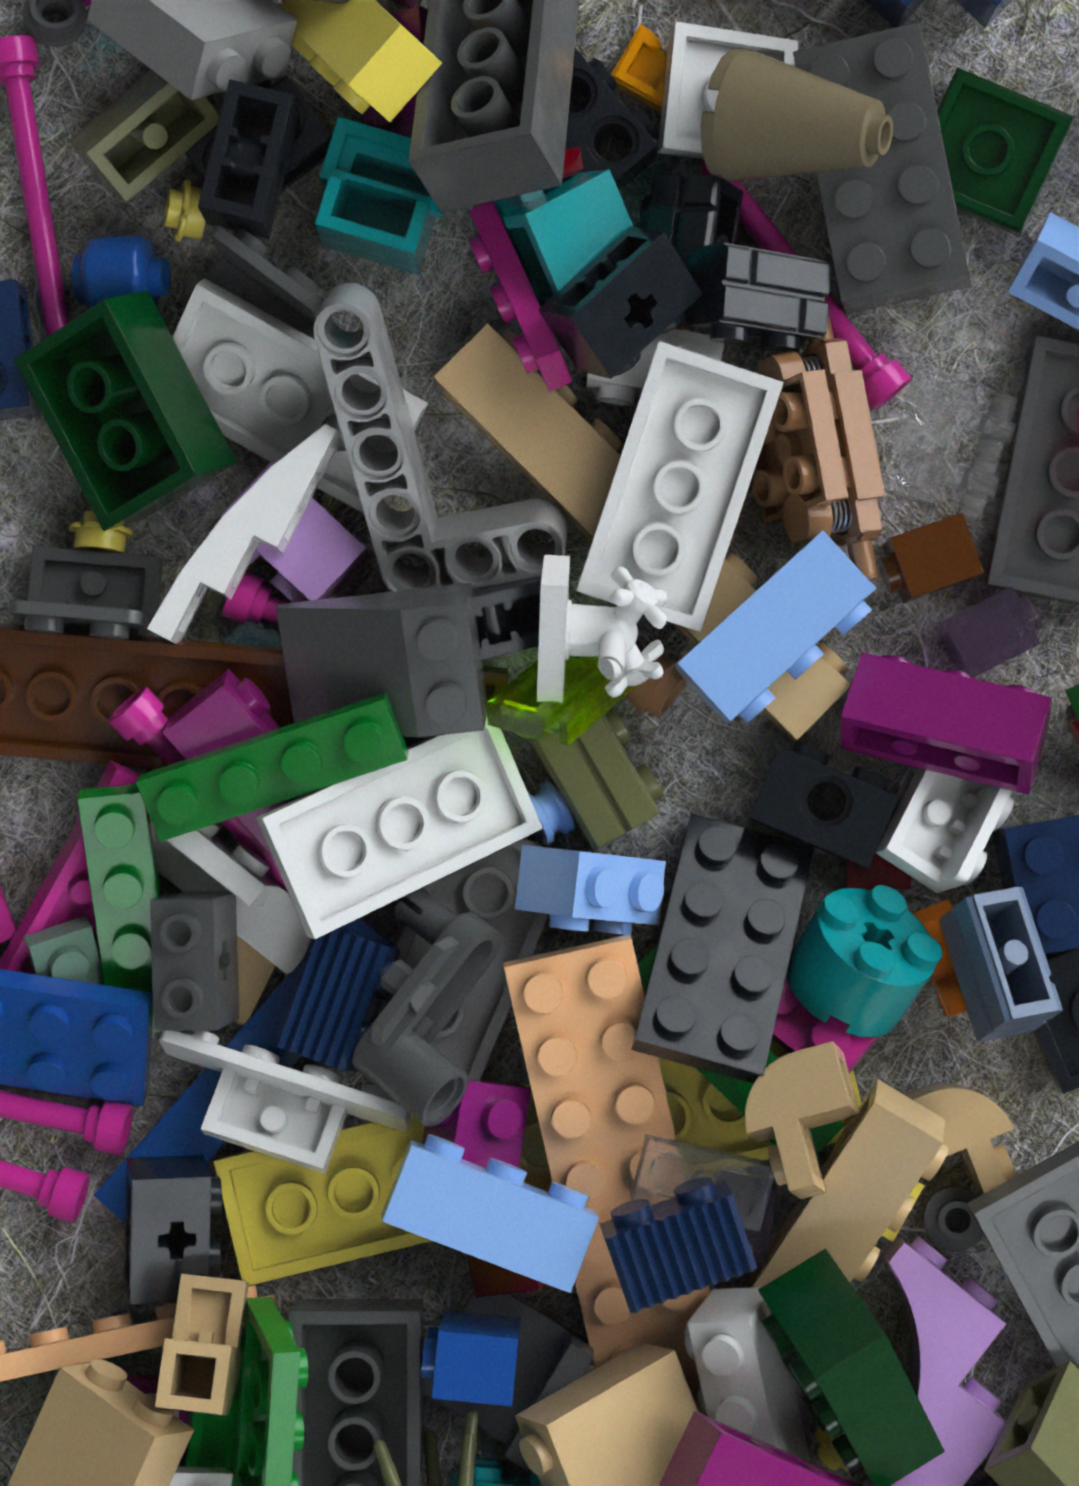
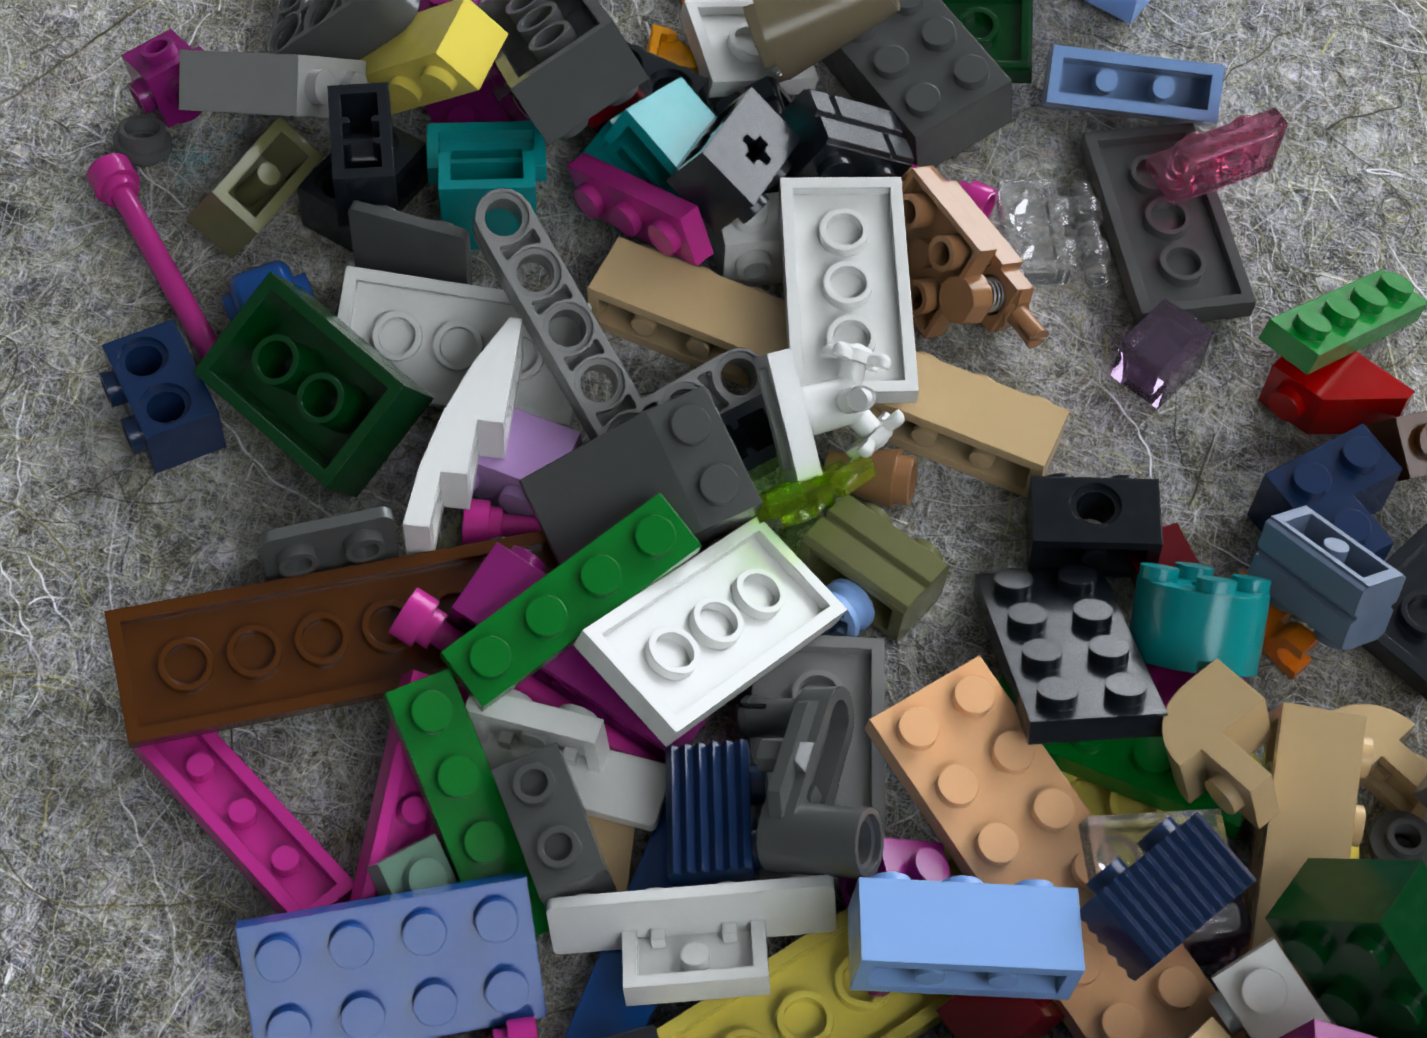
camera: 25 degrees left, 30 degrees down
light yellow plate [69,510,133,554] -> none
light yellow plate [163,179,206,242] -> none
light blue brick [515,845,666,935] -> none
light blue brick [674,530,876,724] -> none
magenta brick [841,652,1052,795] -> none
white bracket [876,768,1014,893] -> none
reddish brown brick [878,512,984,604] -> none

